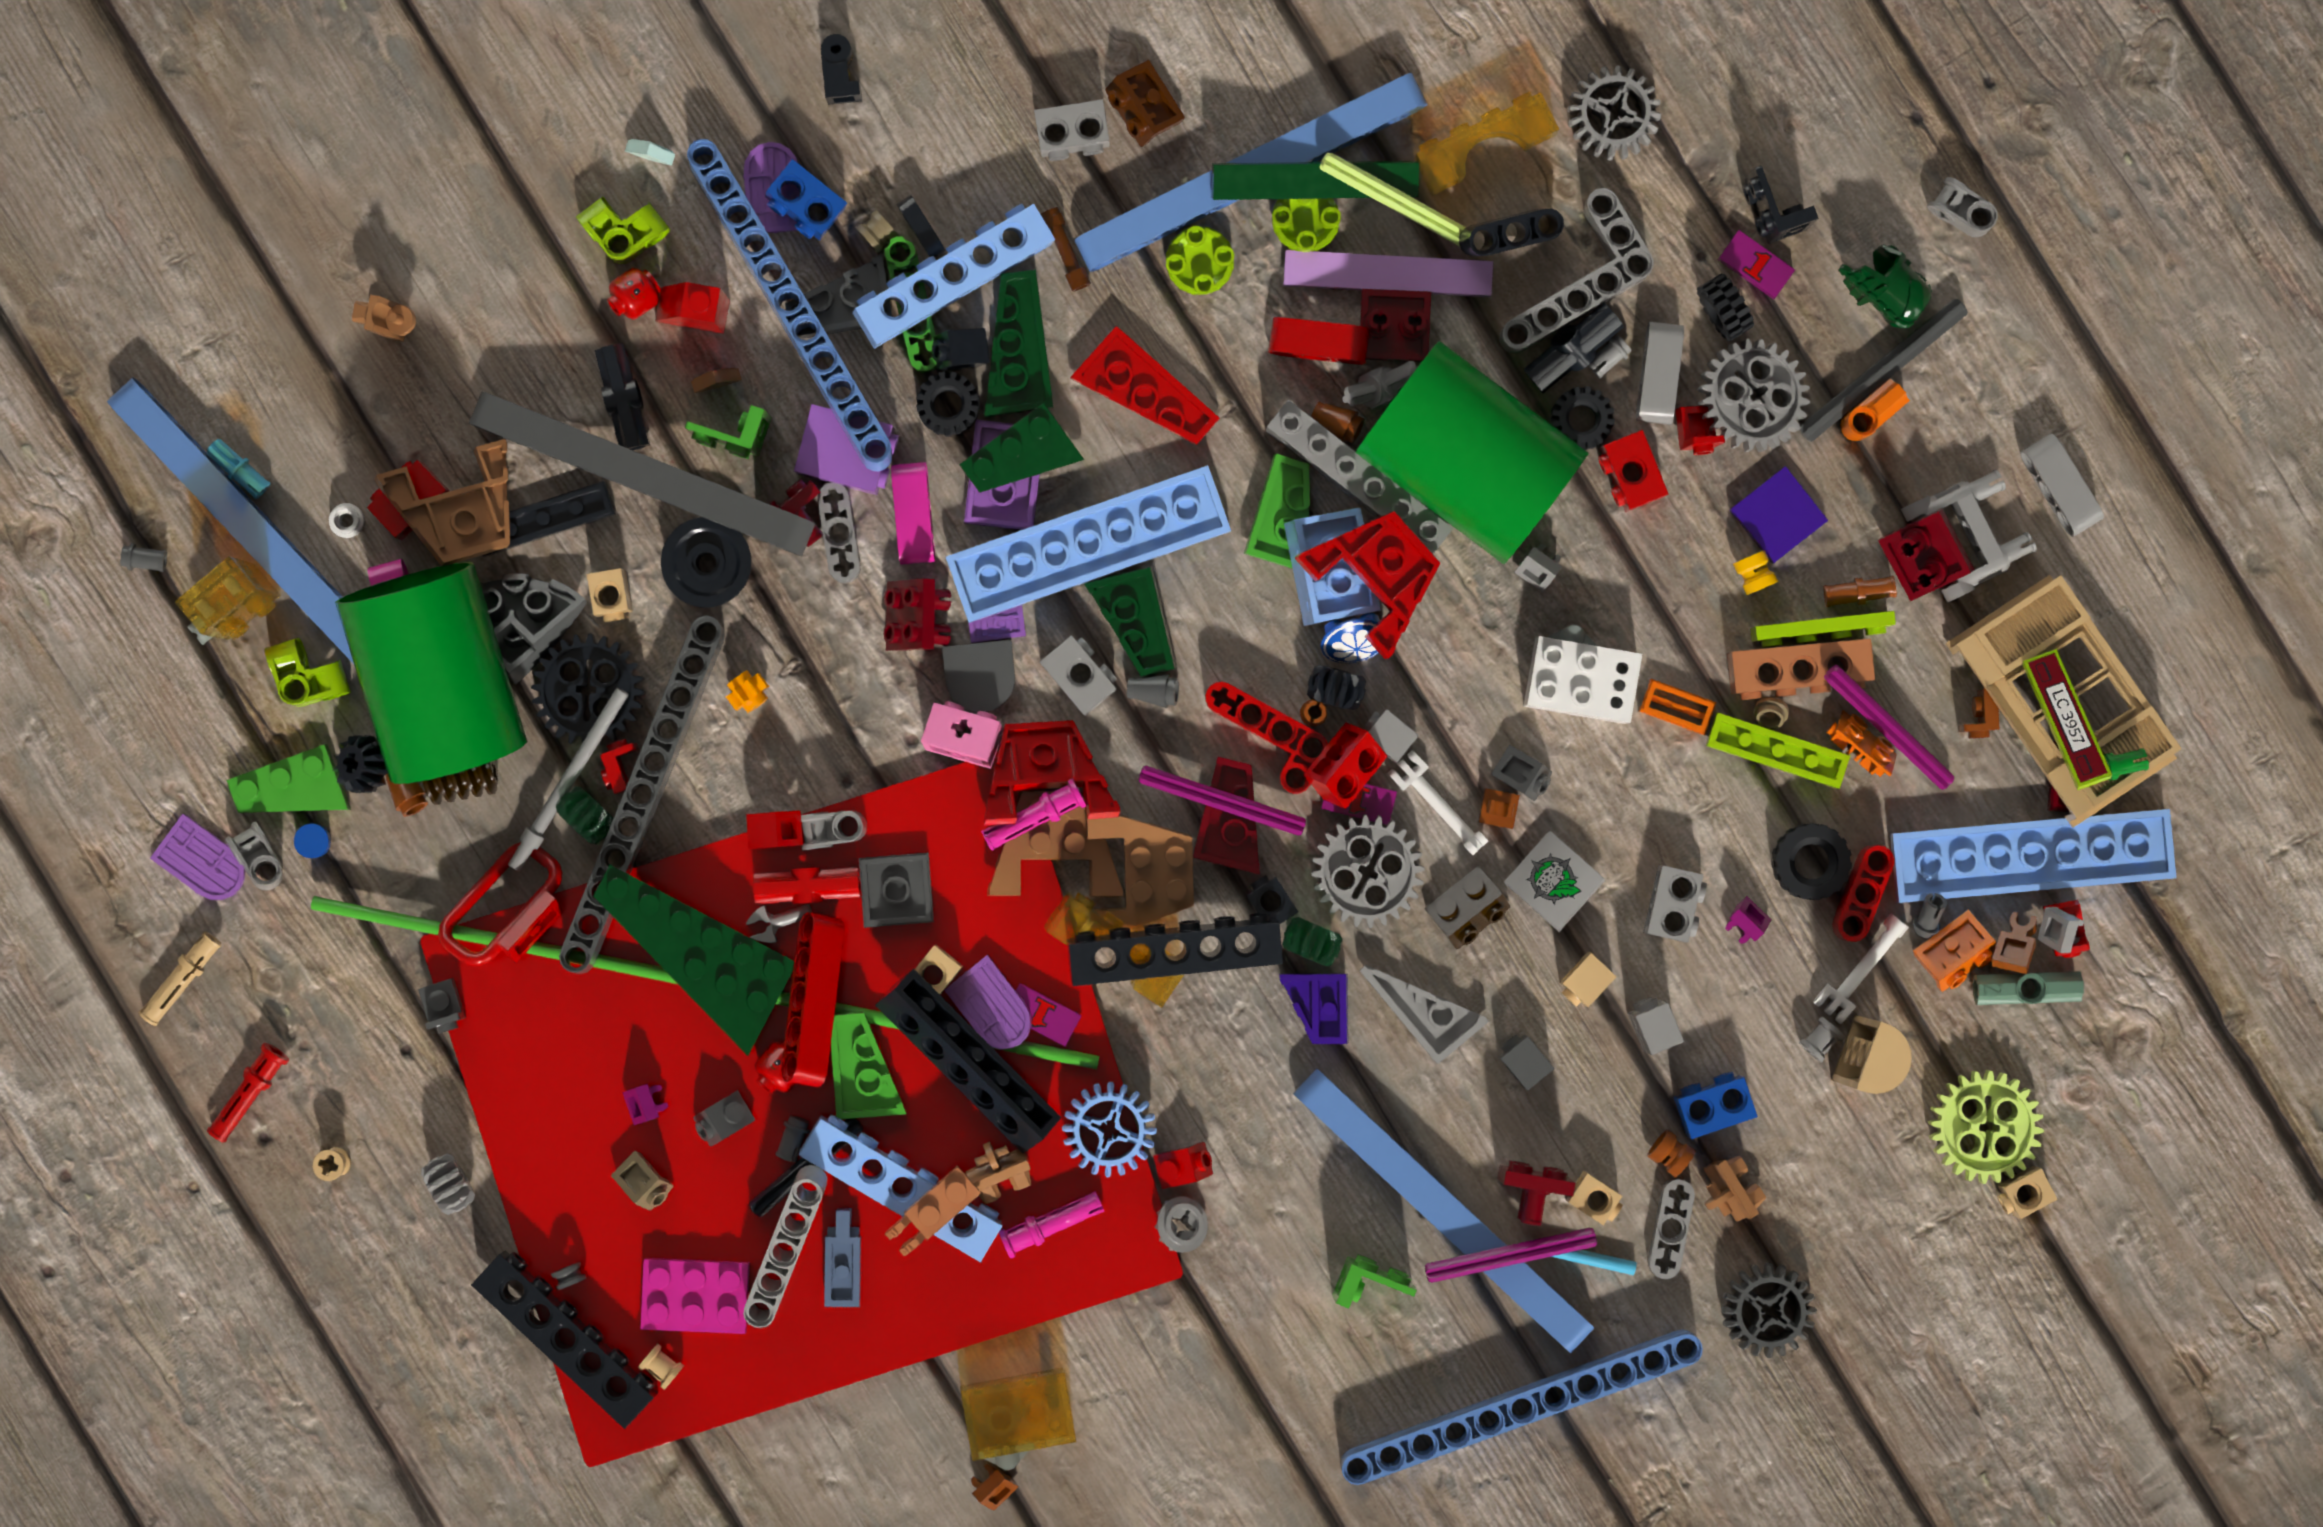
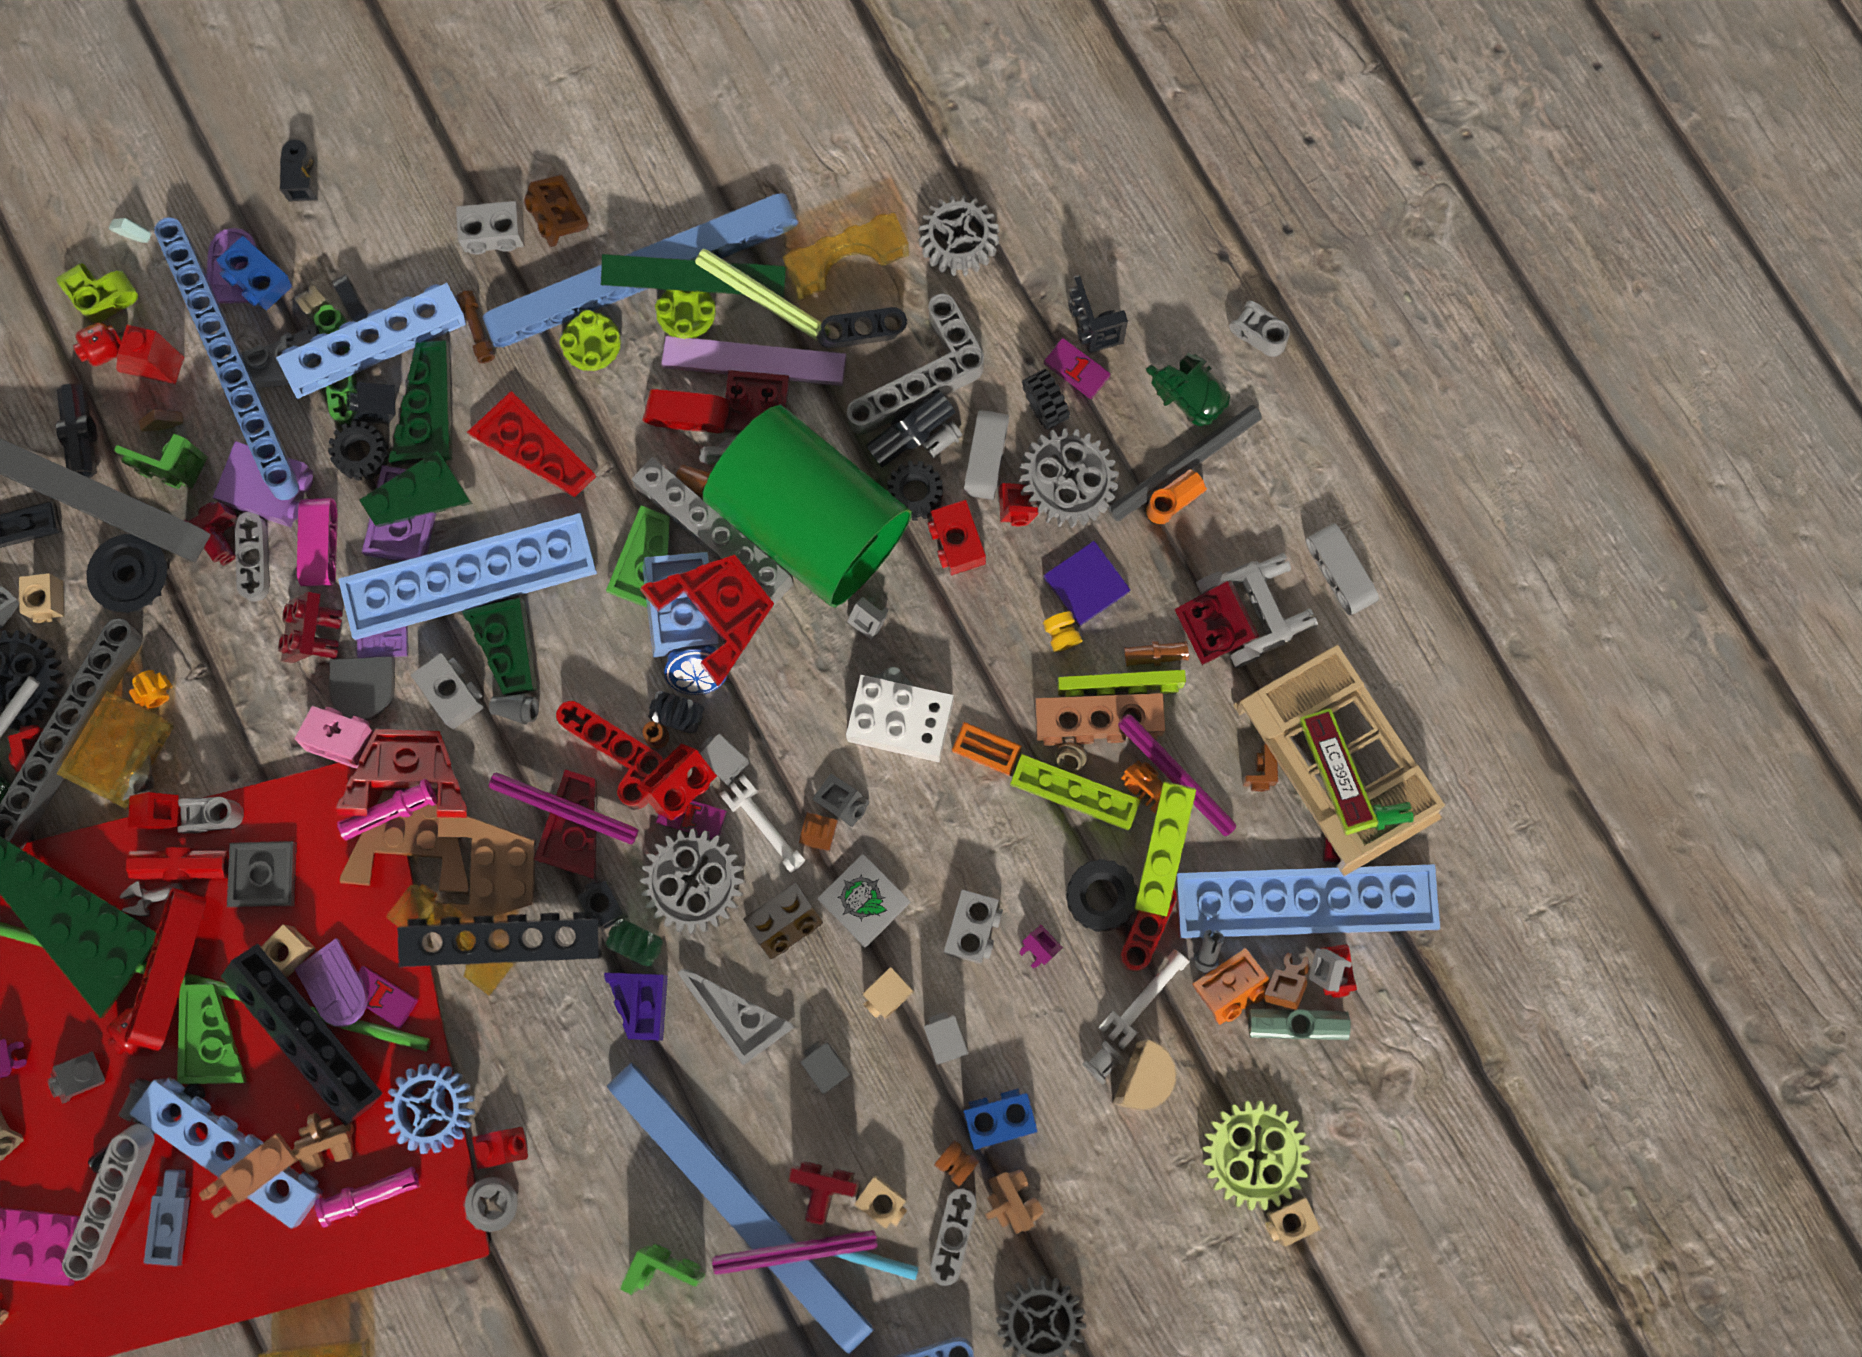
camera: 10 degrees right, 10 degrees down
none -> clear yellow piece [57,691,175,809]
none -> lime plate [1135,781,1196,916]

